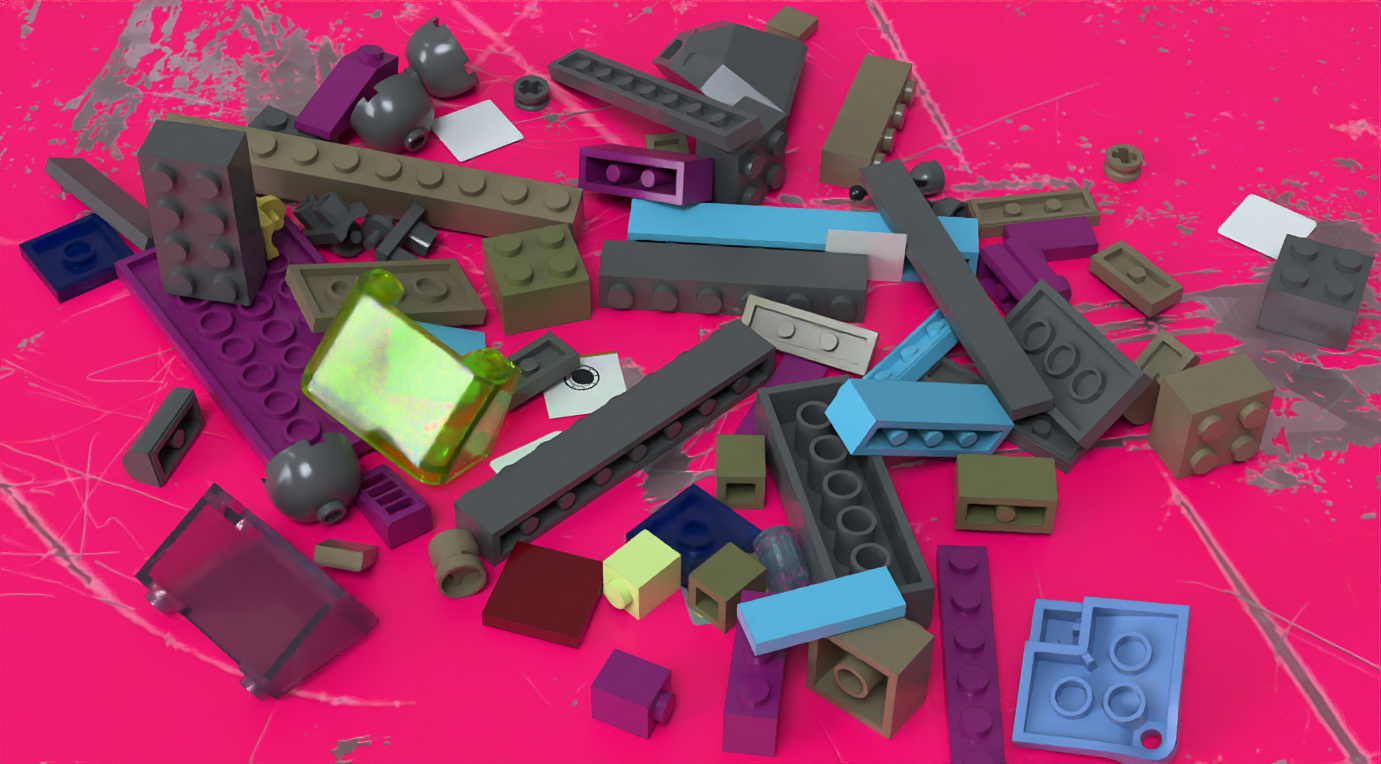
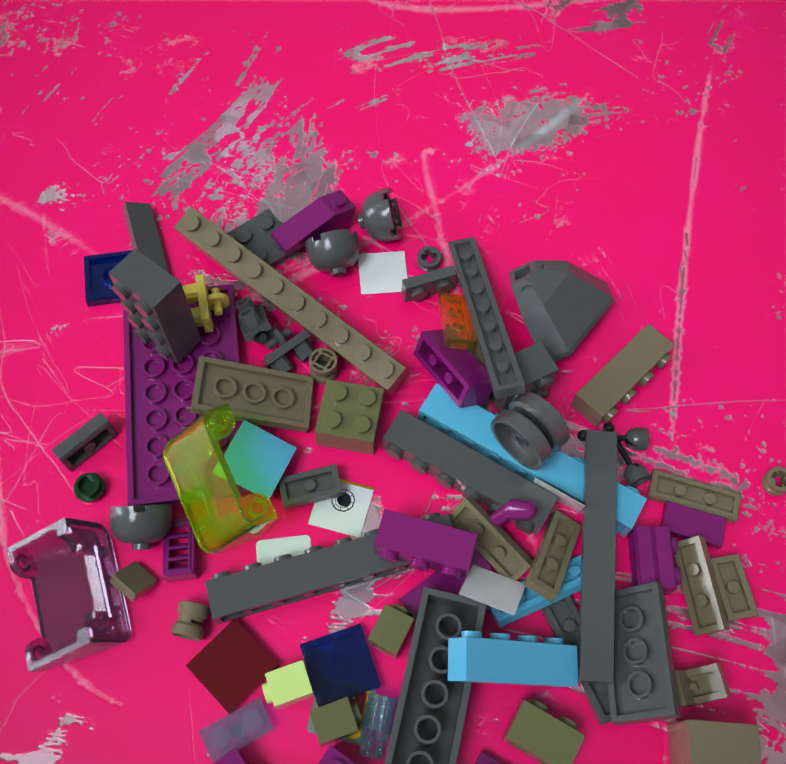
camera: 25 degrees right, 20 degrees up
dark tan tile [765,5,818,43] -> none
none -> dark green plate [74,473,105,503]
none -> clear light blue plate [199,697,275,763]
none -> dark tan wheel [309,348,338,385]
none -> magenta brick [374,509,478,580]
none -> dark grey plate [401,266,457,302]
none -> tile [438,292,475,350]
none -> white sticker [459,565,525,615]
none -> flat silver wheel [490,391,570,470]
none -> magenta arm [490,499,537,527]
none -> dark tan plate [524,510,582,602]
none -> dark tan plate [674,535,730,636]

